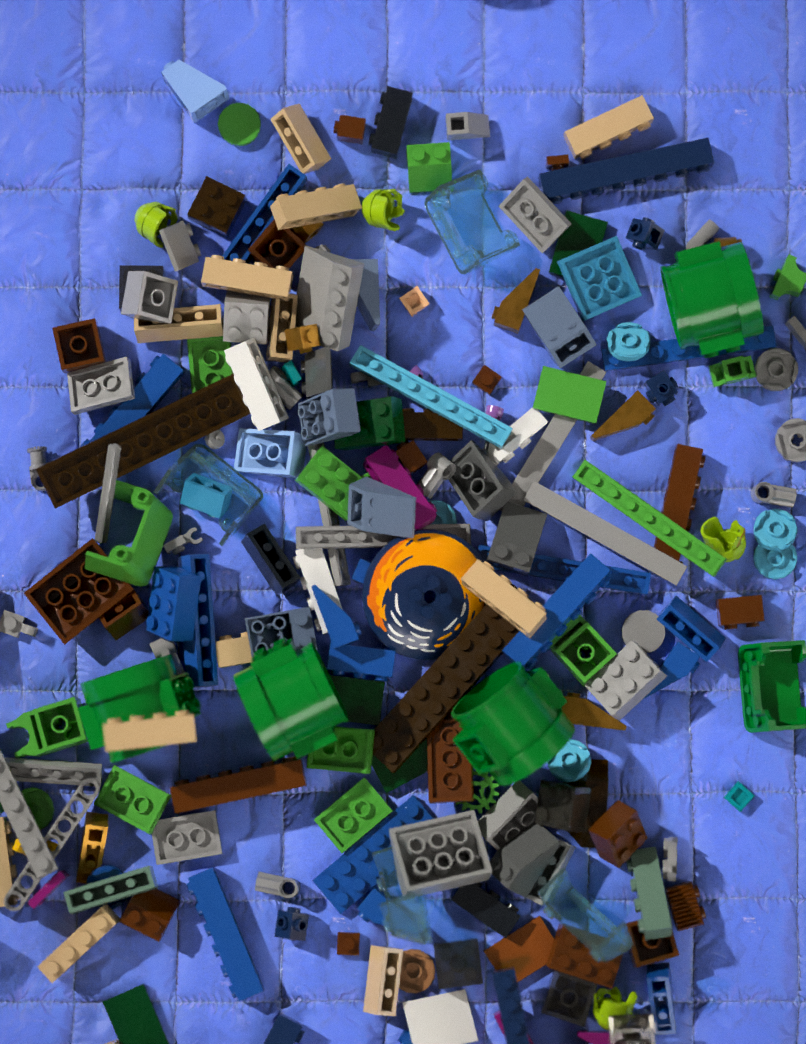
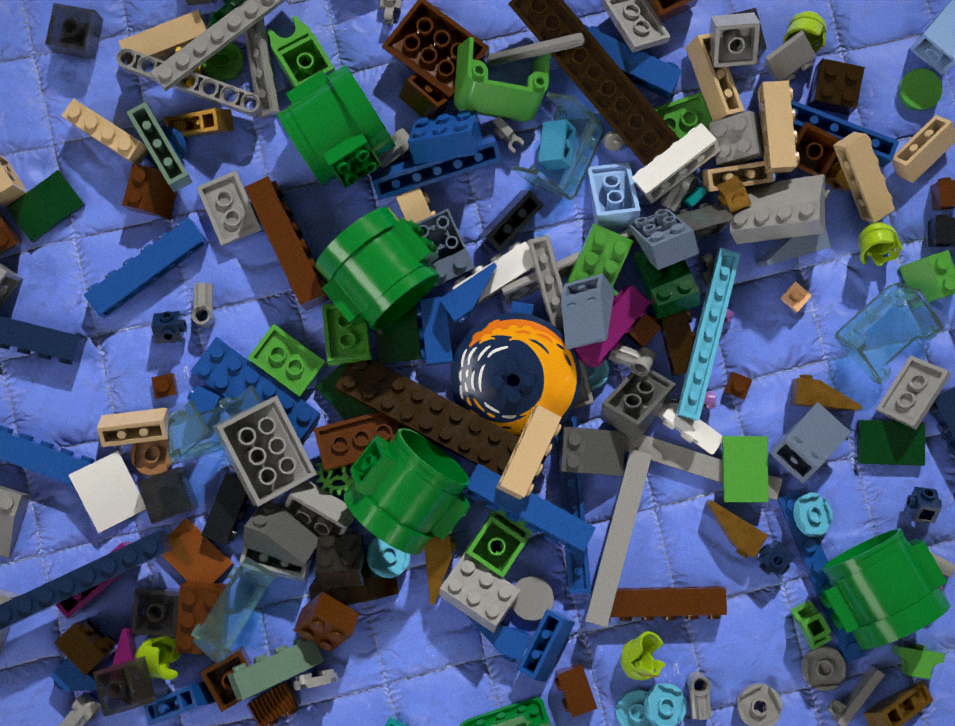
camera: 80 degrees right, 0 degrees up
magenta tile [28,870,70,909] -> none
bright green tile [94,765,171,835] -> none
tan brick [103,710,197,752] -> none
dark azure plate [557,236,642,322] -> none
bright green tile [573,460,727,577] -> none

